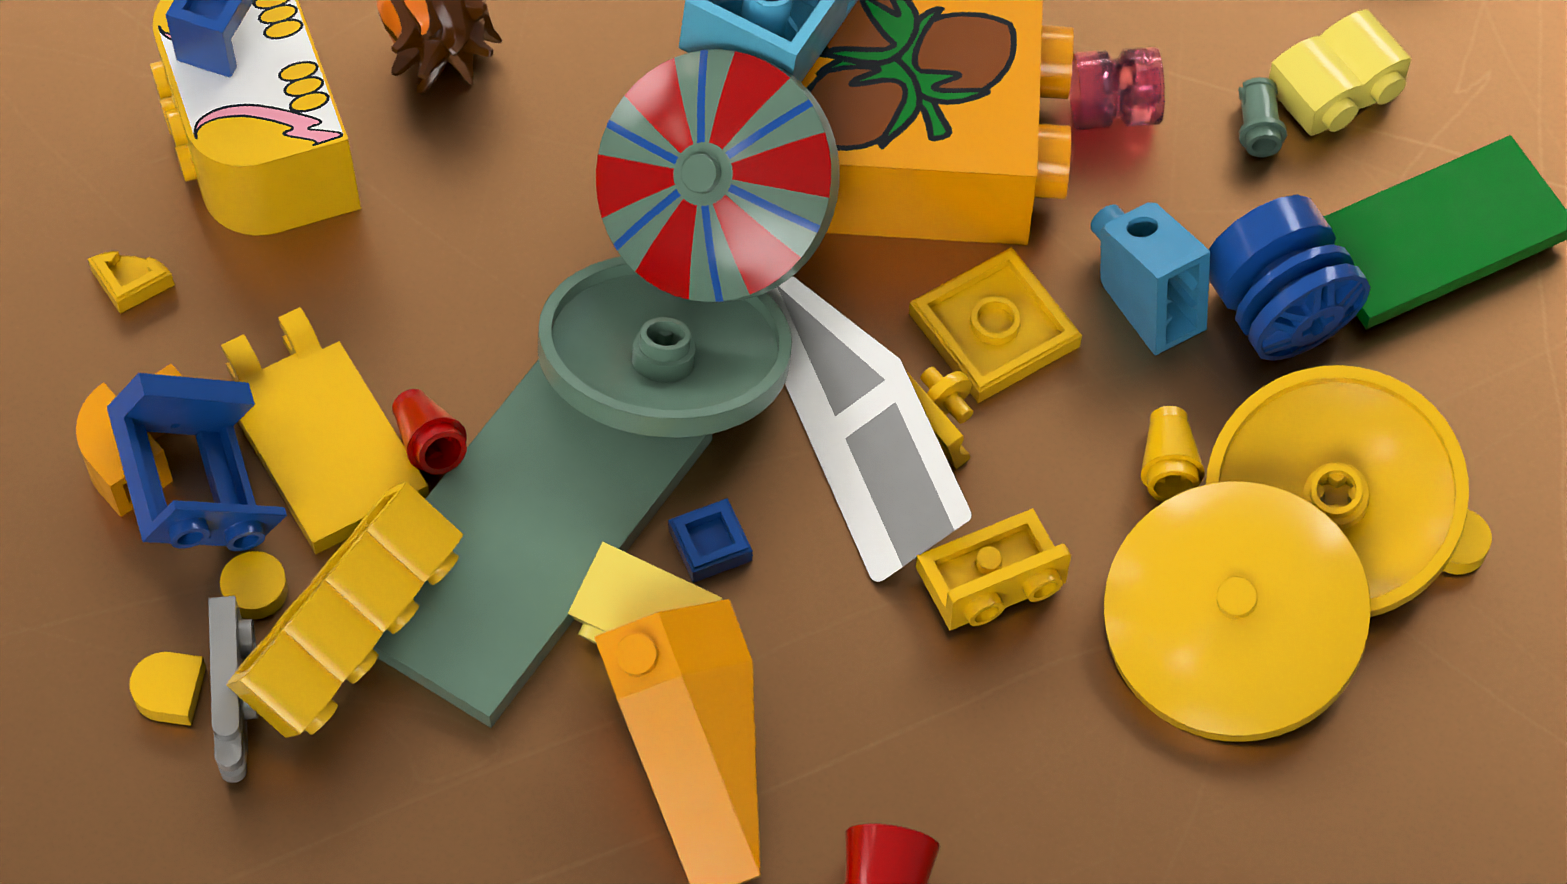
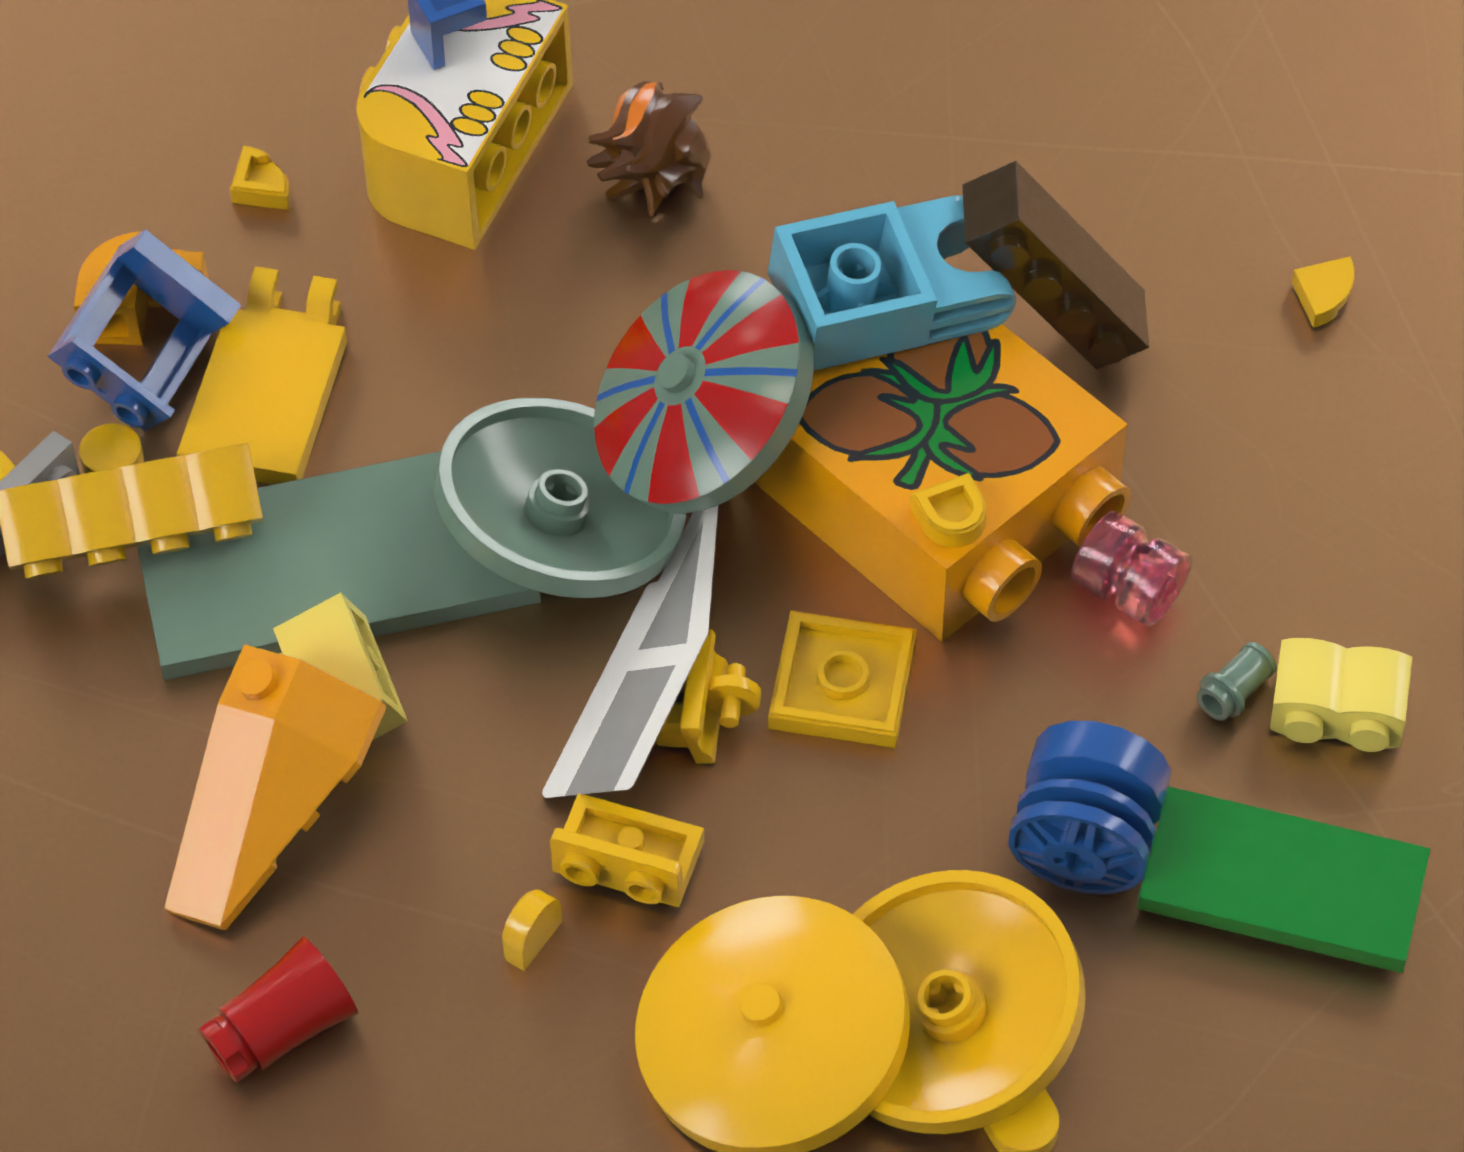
camera: 45 degrees right, 5 degrees down
red cone [392,389,467,475] -> none
blue tile [668,498,753,583] -> none
dark azure torso [1090,203,1210,356] -> none
yellow cone [1141,406,1205,502] -> none
none -> yellow tile [502,889,562,971]
none -> yellow tile [910,473,987,548]

